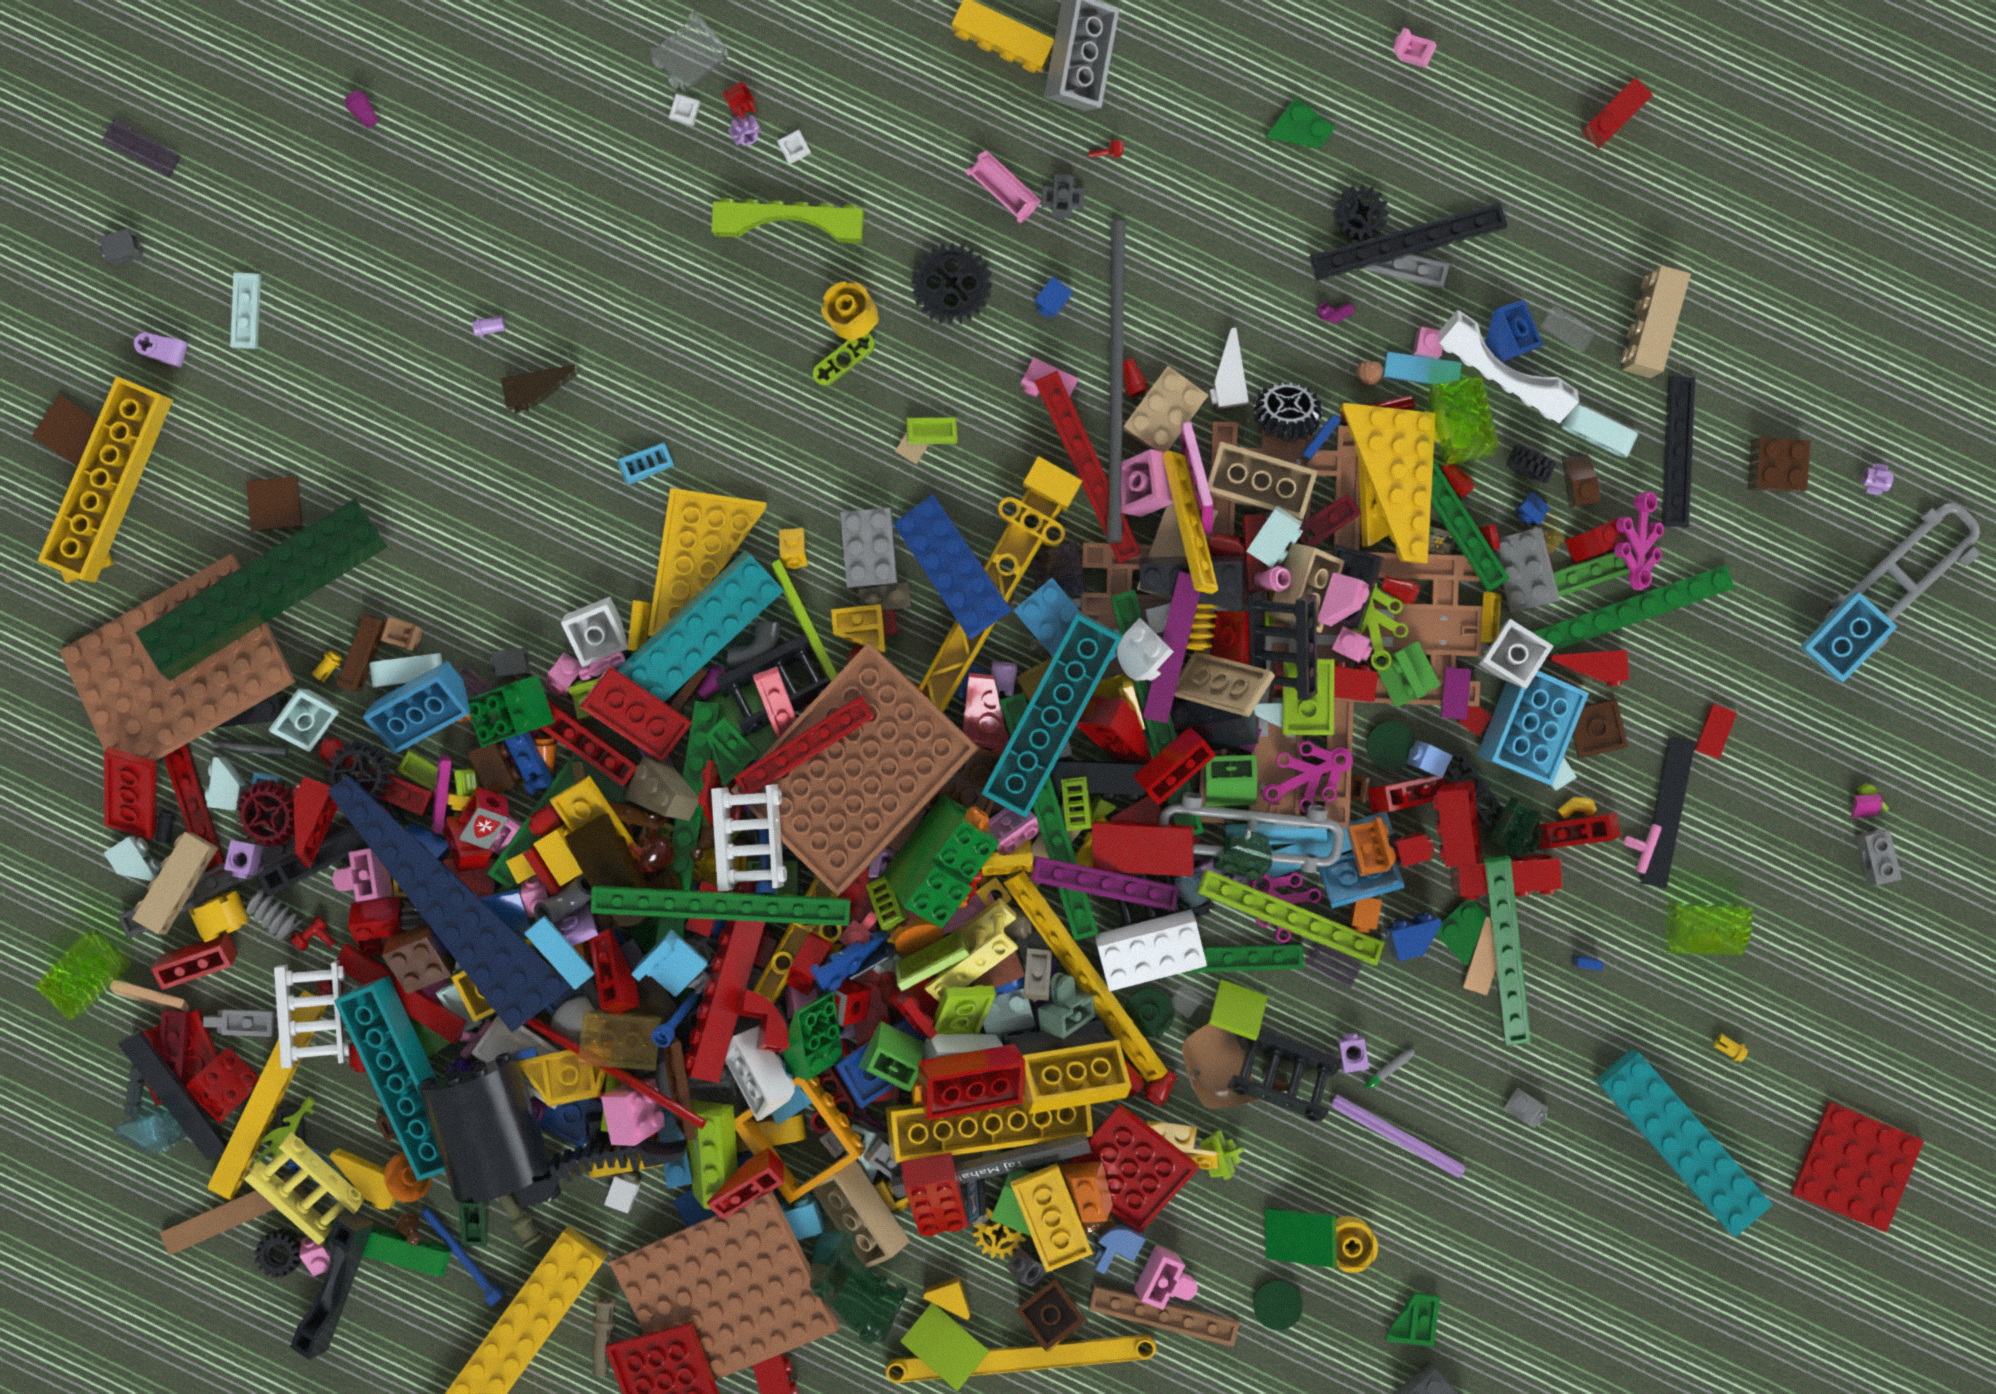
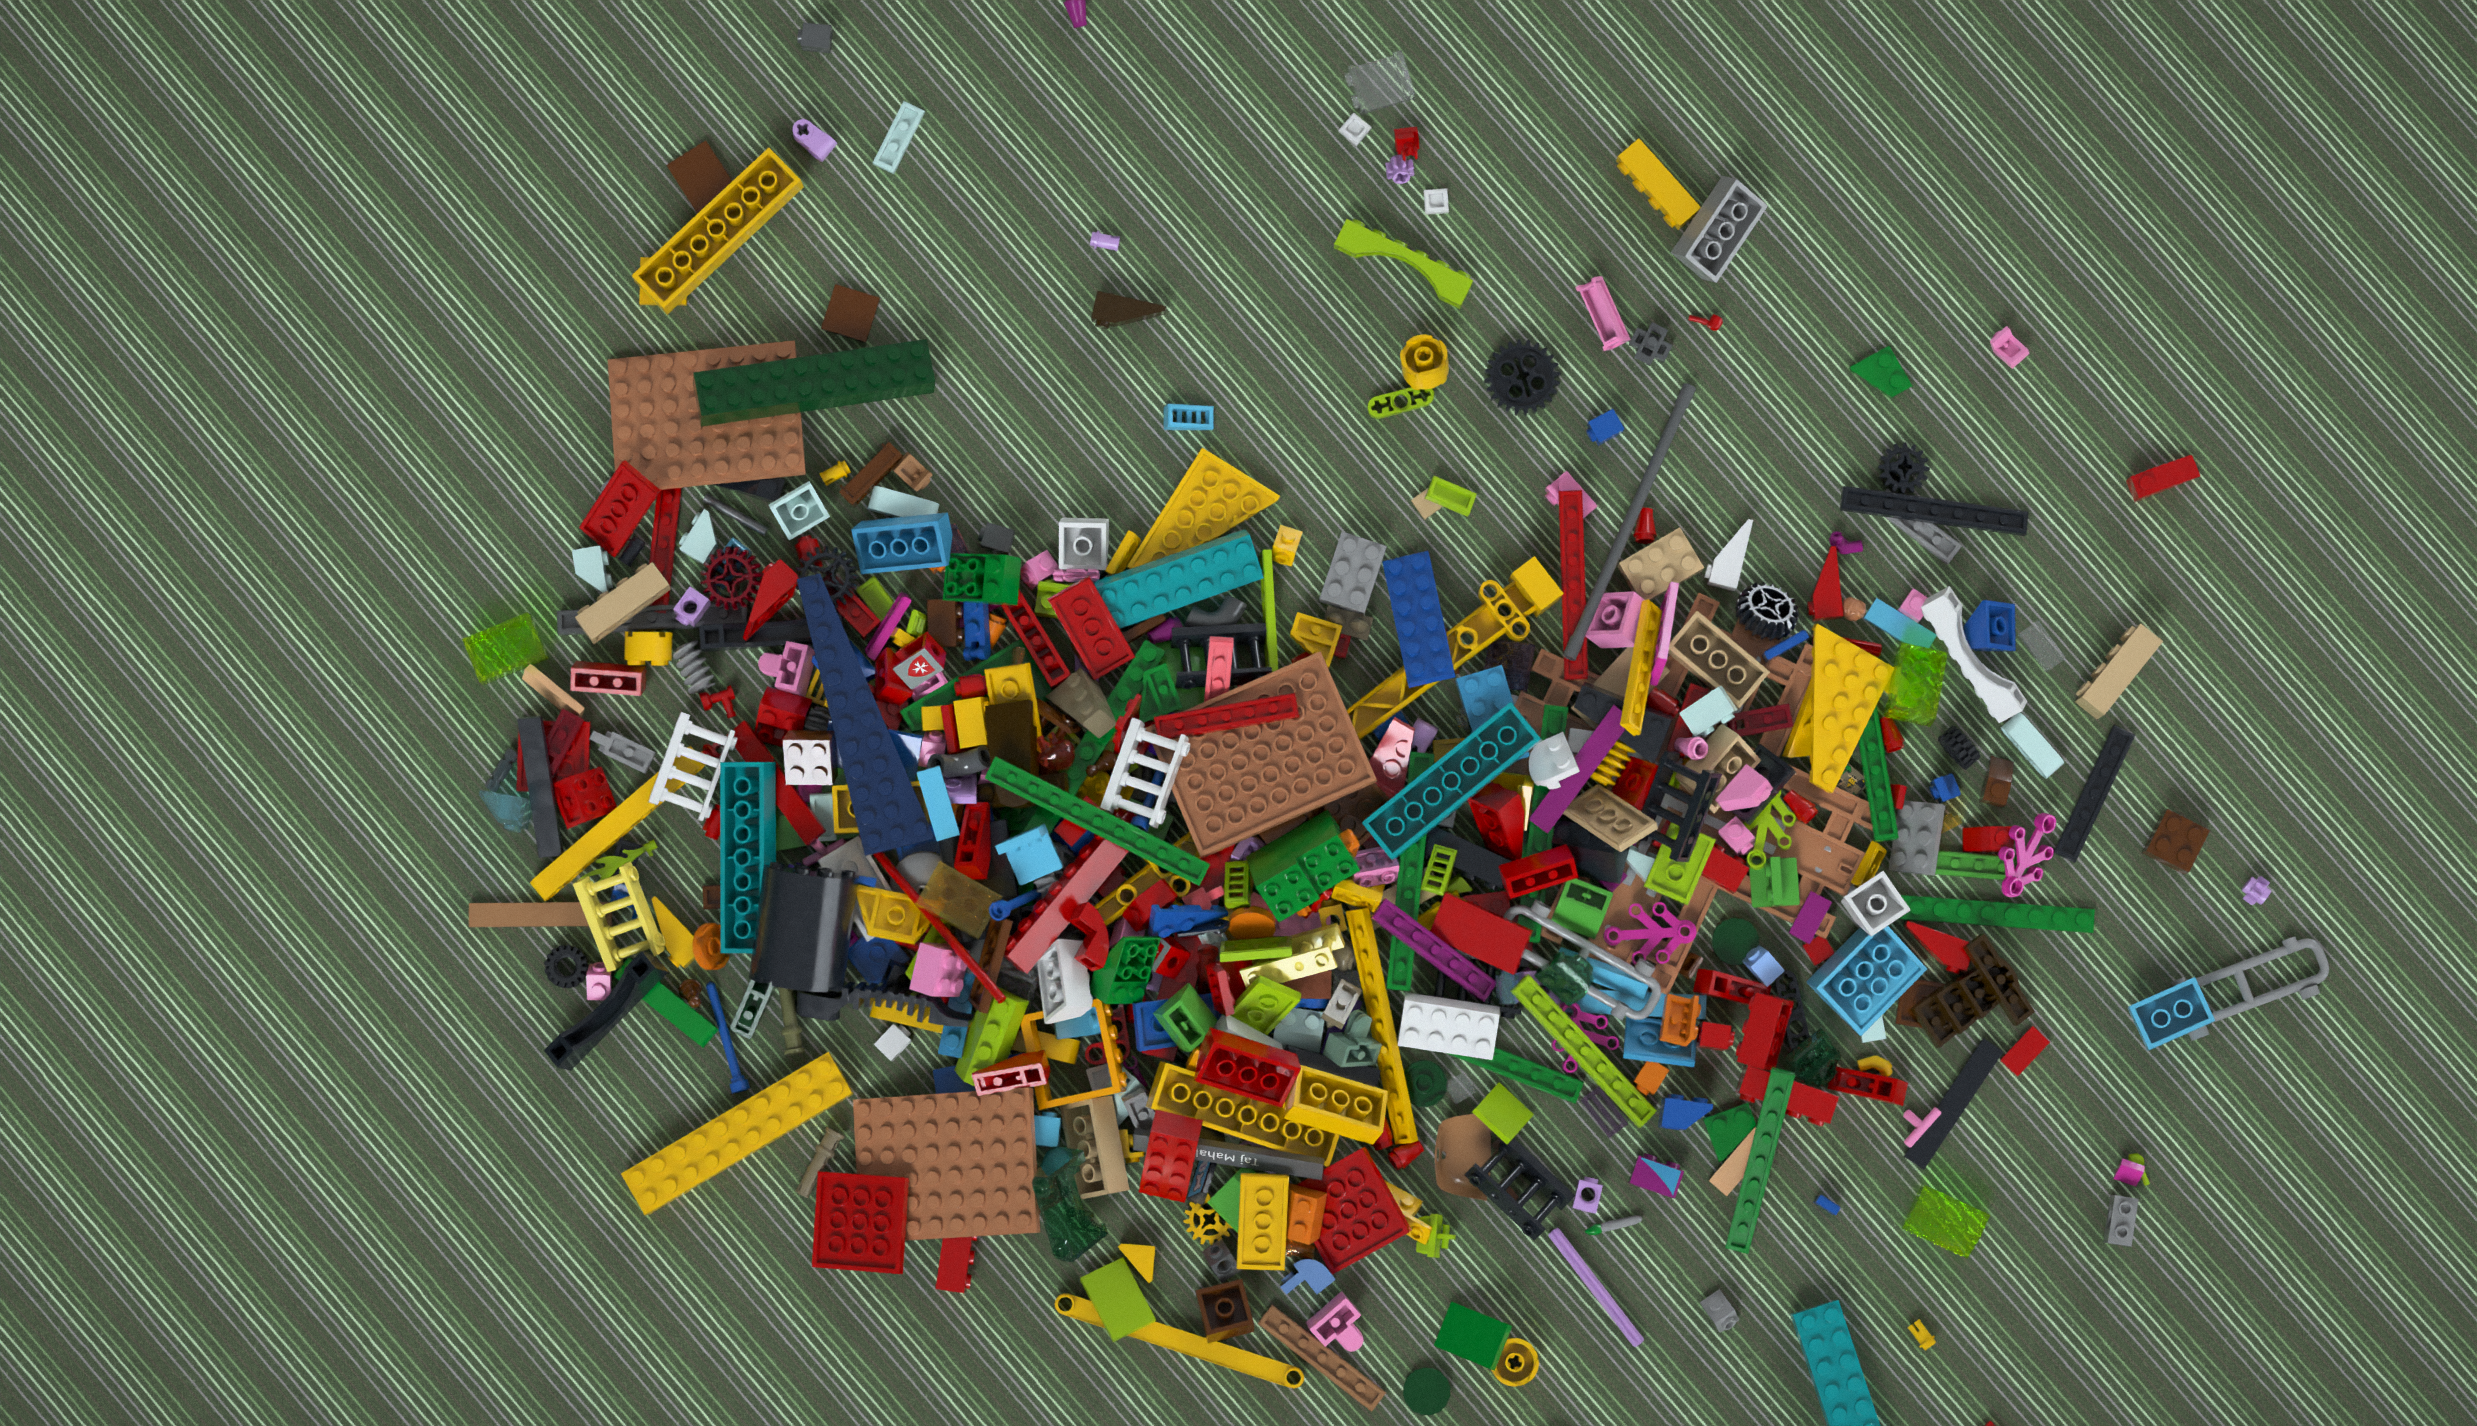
camera: 15 degrees right, 5 degrees down
none -> magenta brick [1628,1153,1684,1199]
none -> red slope [1807,546,1844,621]
none -> dark brown slope [1911,933,2035,1048]

